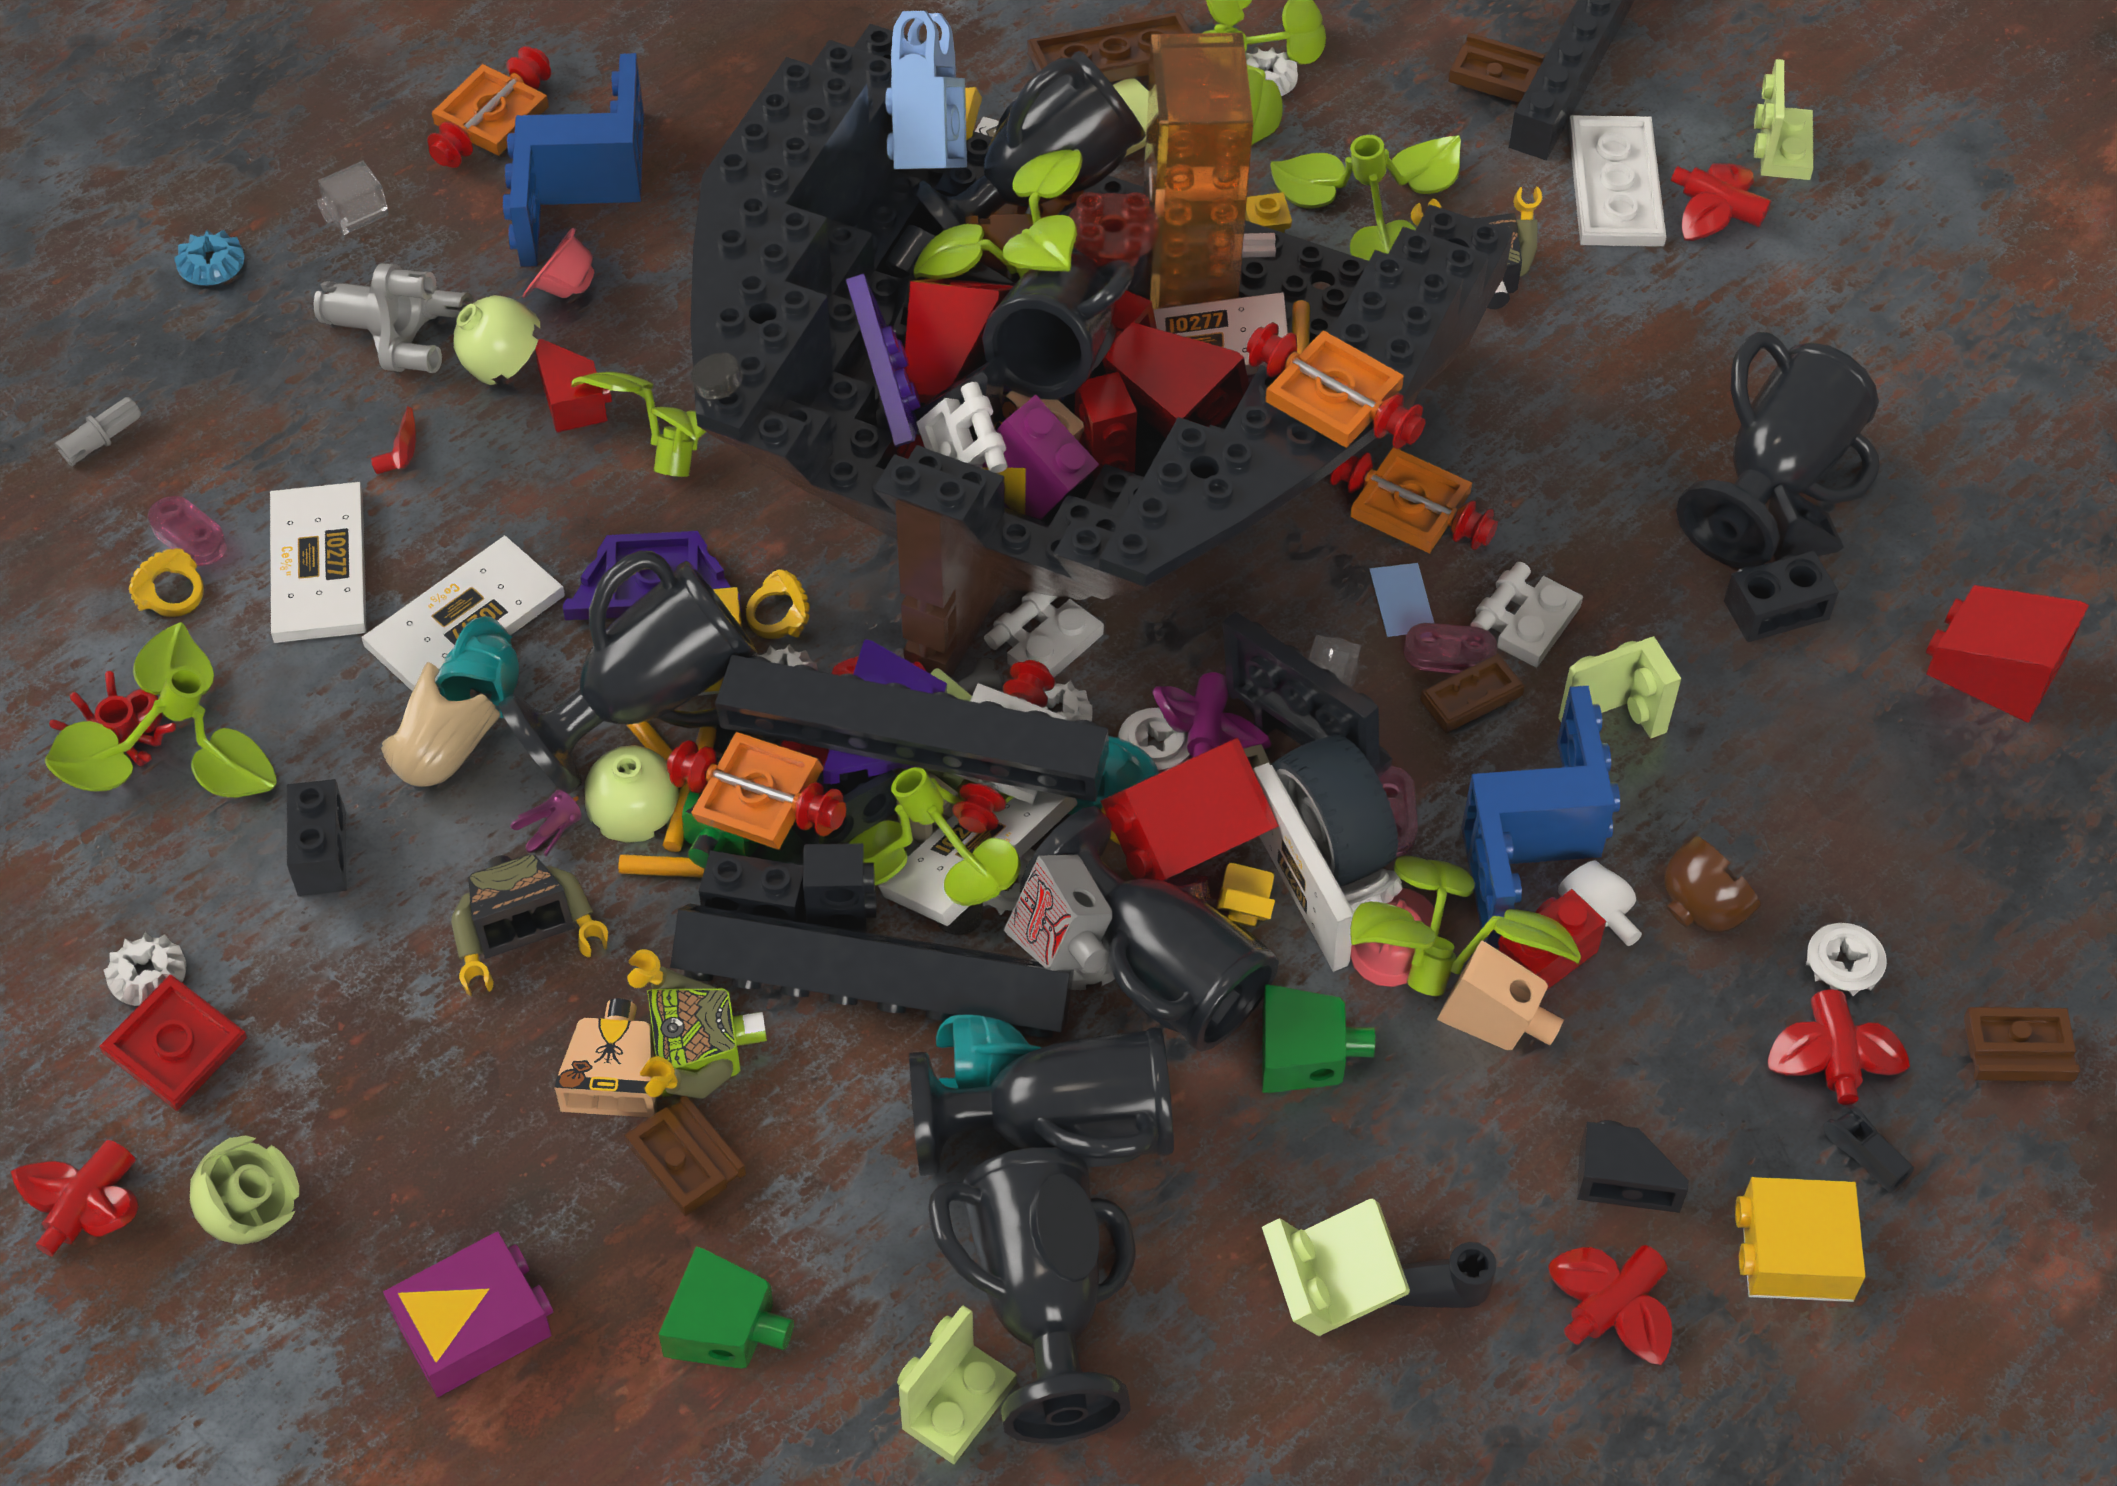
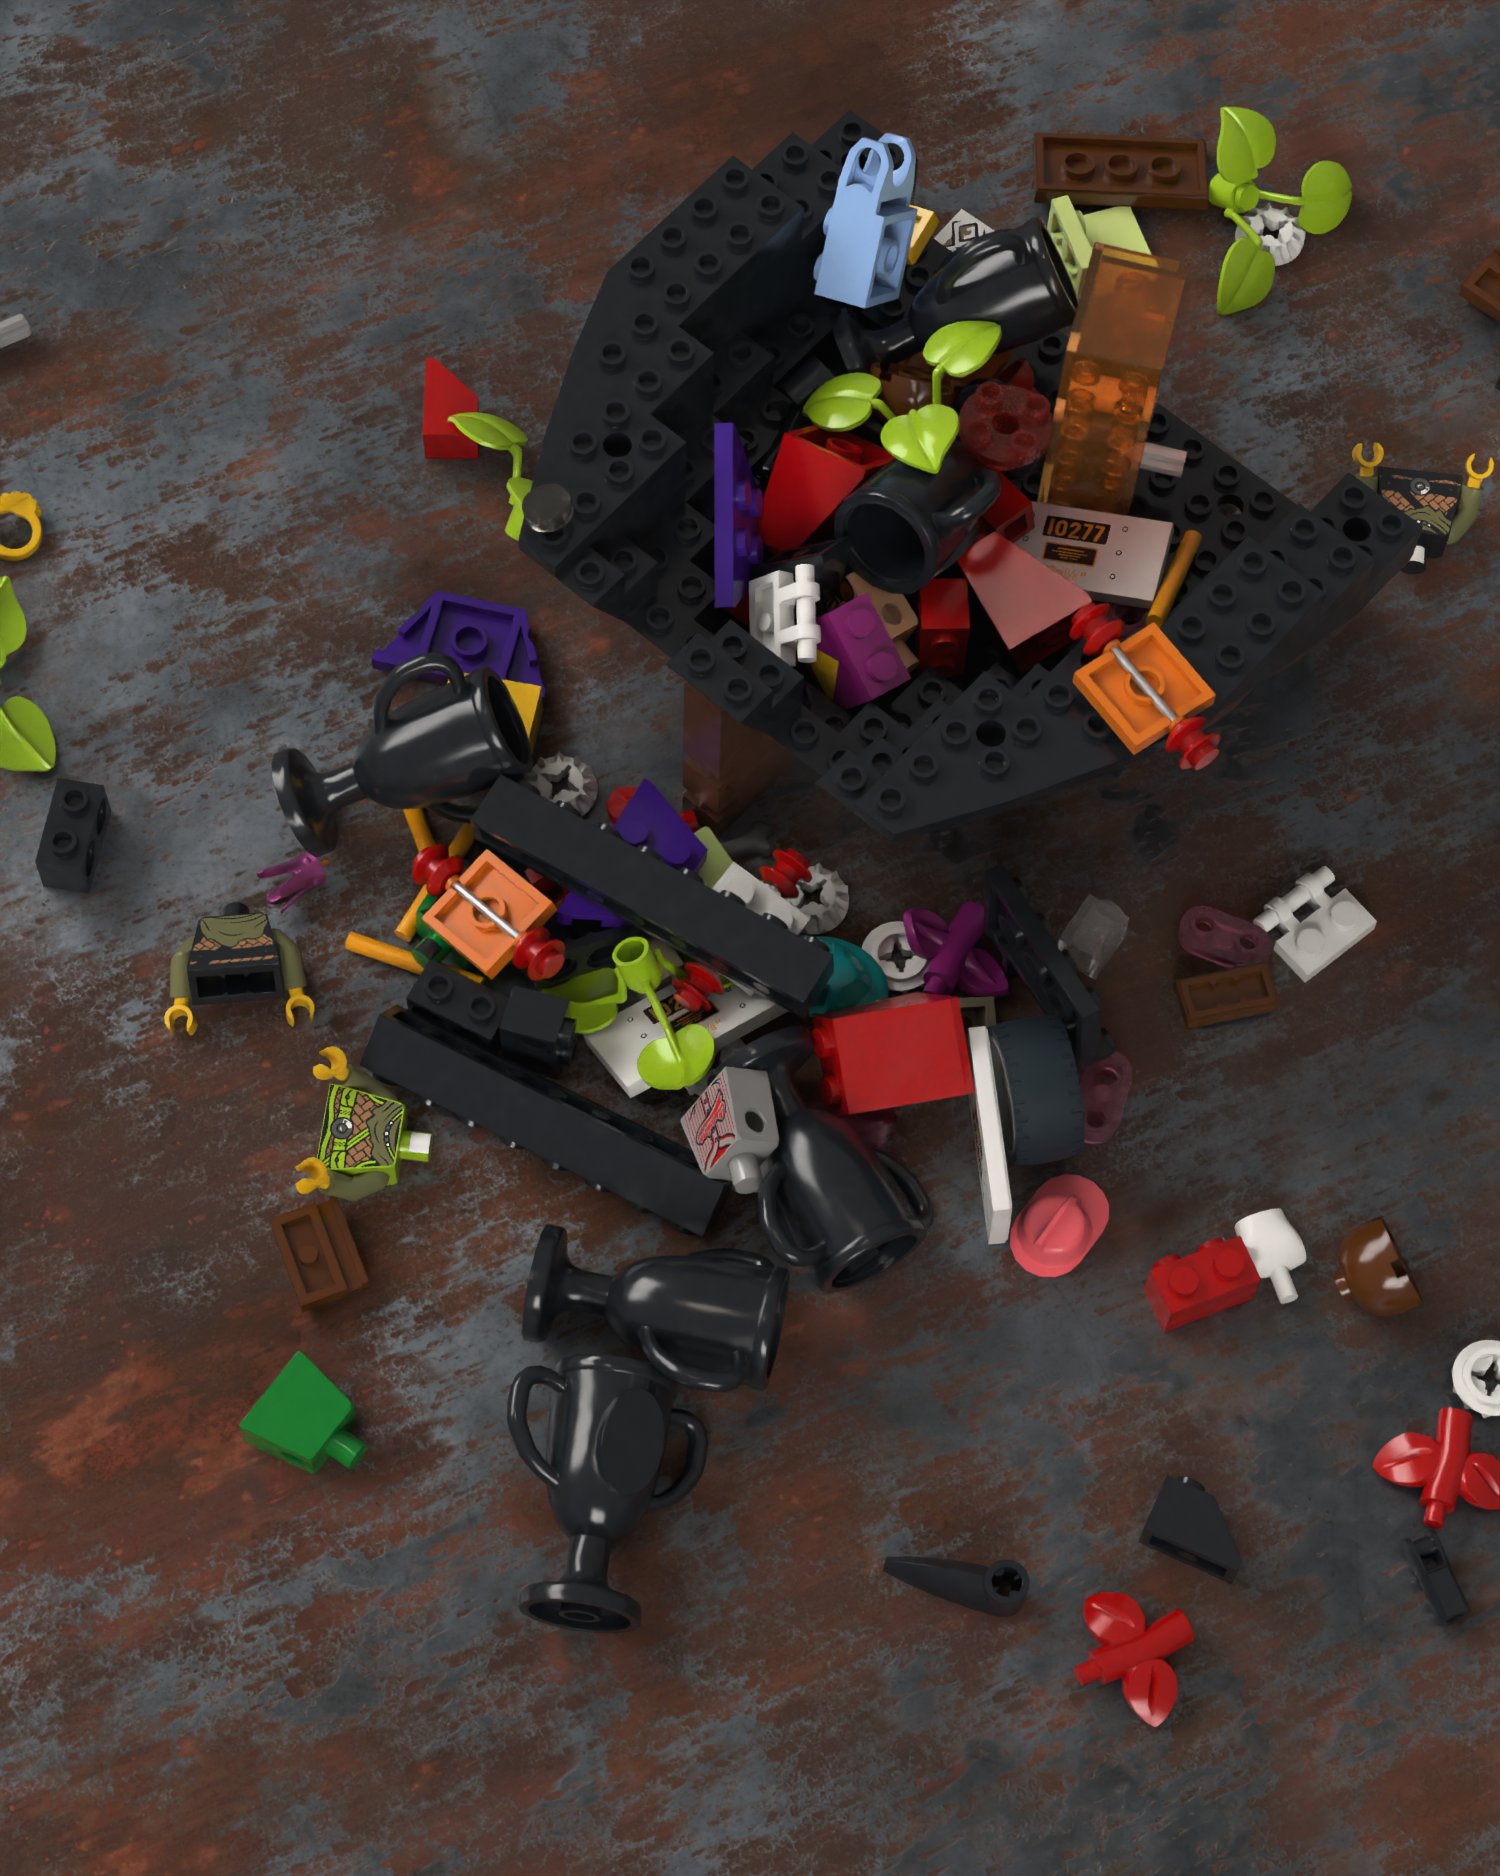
camera: 15 degrees right, 10 degrees up
clear pink plate [148,496,226,566] -> none
dark azure gear [174,229,245,286] -> none
white tile [270,482,367,643] -> none
light grey wheel [313,263,474,373] -> none
clear brick [317,161,389,235] -> none
white tile [362,535,565,691] -> none
red bar [371,406,416,474] -> none
tan hair [381,662,501,787] -> none
magenta brick [383,1231,553,1398] -> none
orange plate [427,46,551,168] -> none
teal helmet [435,616,519,718] -> none
yellowish green cylinder [453,295,540,385] -> none
blue bracket [503,53,644,267] -> none
coral piece [522,228,595,298] -> none
light nougat torso [555,998,657,1118] -> none
yellowish green cylinder [584,745,679,843] -> none
yellow piece [746,569,810,639] -> none
yellowish green bracket [897,1305,1017,1464] -> none
teal helmet [936,1015,1041,1089] -> none
white plate [984,592,1104,677] -> none
yellow bracket [1216,863,1275,927] -> none
yellow bracket [1241,192,1292,233] -> none
green torso [1262,985,1375,1093] -> none
yellowish green bracket [1262,1199,1410,1336] -> none
lime plant [1270,135,1461,261] -> none
orange plate [1329,447,1498,554] -> none
white gear [1340,868,1403,912] -> none
lime plant [1350,856,1581,996] -> none
light blue sticker [1369,563,1436,637] -> none
light nougat torso [1437,940,1564,1050] -> none
blue bracket [1461,686,1620,948] -> none
yellowish green bracket [1558,636,1681,739] -> none
yellow piece [1735,1177,1865,1302] -> none

